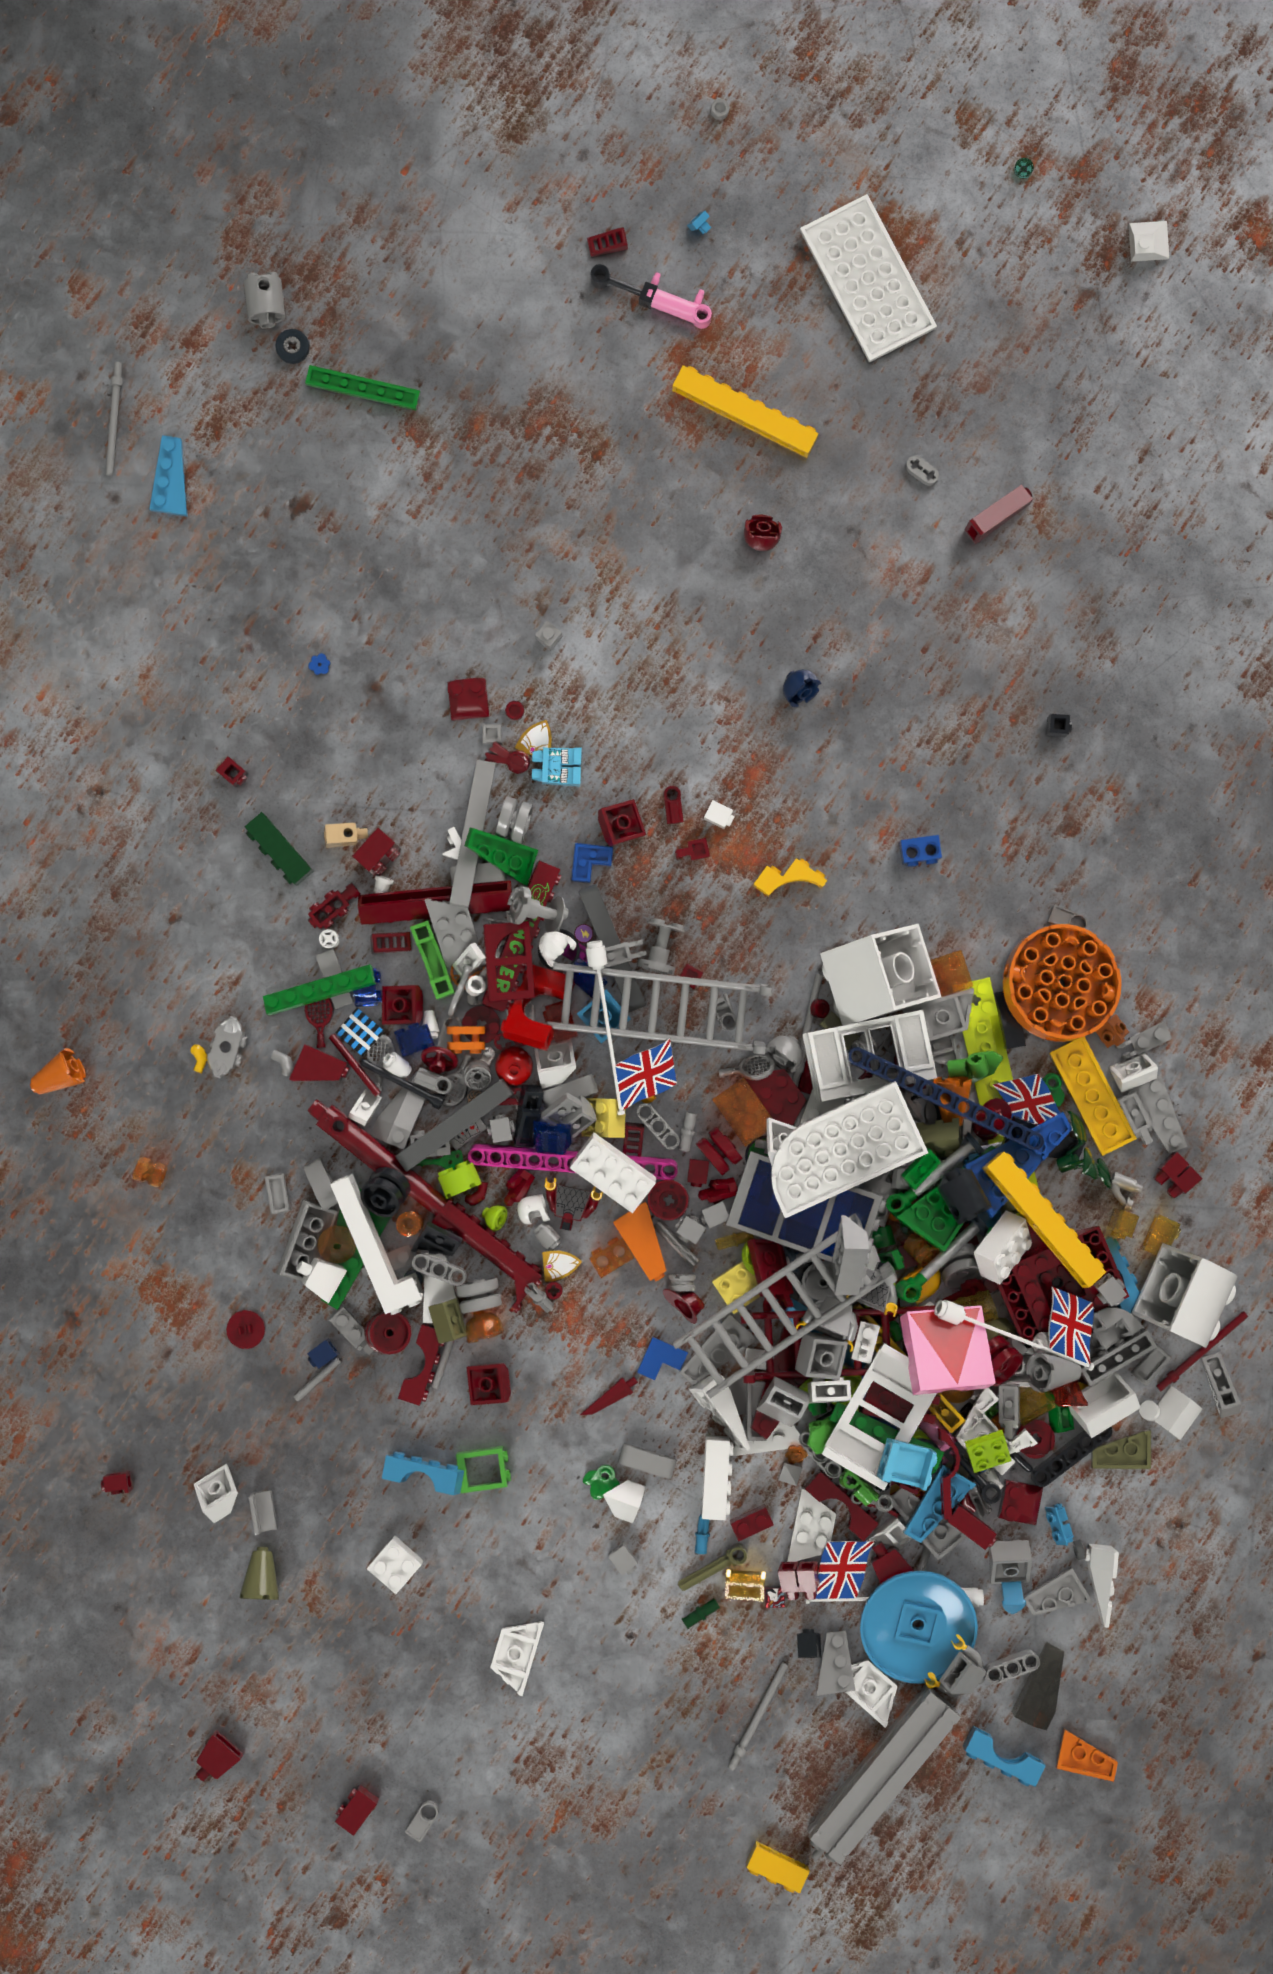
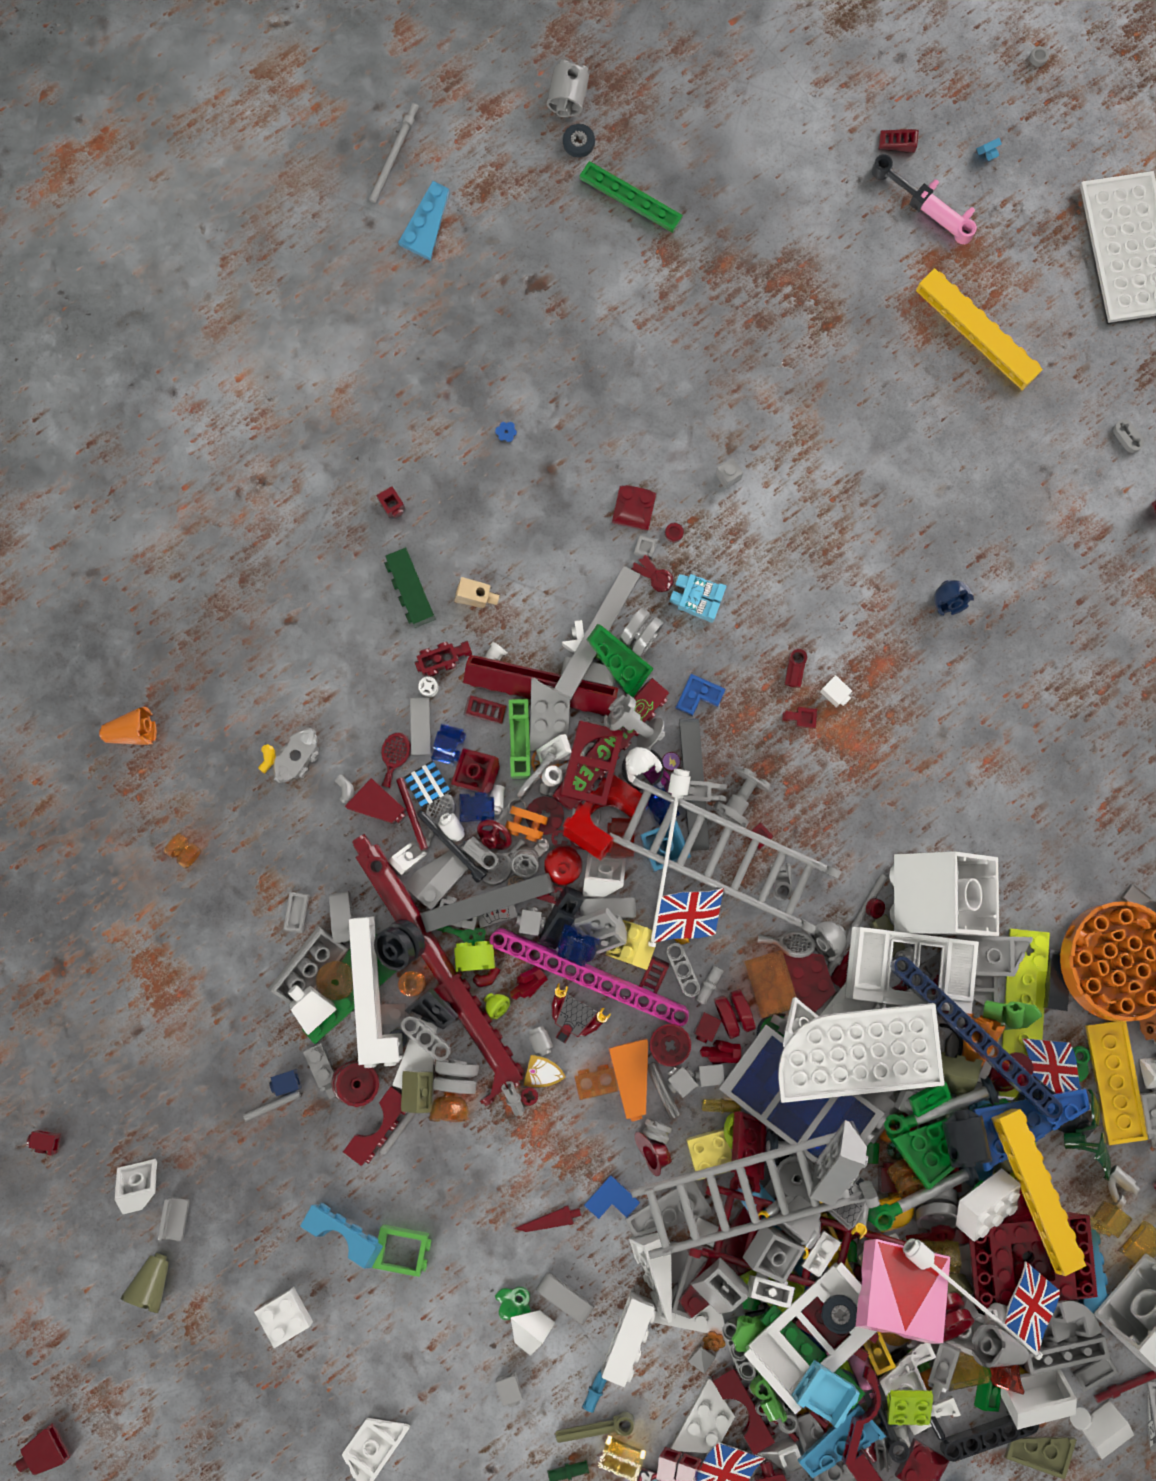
camera: 15 degrees right, 5 degrees down
dark red piece [226,1310,265,1349] -> none
green plate [263,964,376,1016] -> none
dark red piece [352,828,401,877] -> none
dark red slope [466,1363,511,1405] -> none
sticker [515,720,552,756] -> none
white helmet [517,1194,550,1225] -> none
white brick [570,1132,656,1213] -> none
dark red slope [598,799,646,846] -> none
dark red brick [730,1504,774,1542] -> none
dark red cylinder [744,514,782,551] -> none
yellow arch [753,858,827,897] -> none
green hinge [878,1249,904,1271] -> none
blue brick [899,835,942,867] -> none
clear orange plate [930,950,974,997] -> none
dark red plate [1015,1419,1055,1459] -> none
light grey brick [1093,1273,1127,1307] -> none
none -> black bush [821,1295,857,1334]

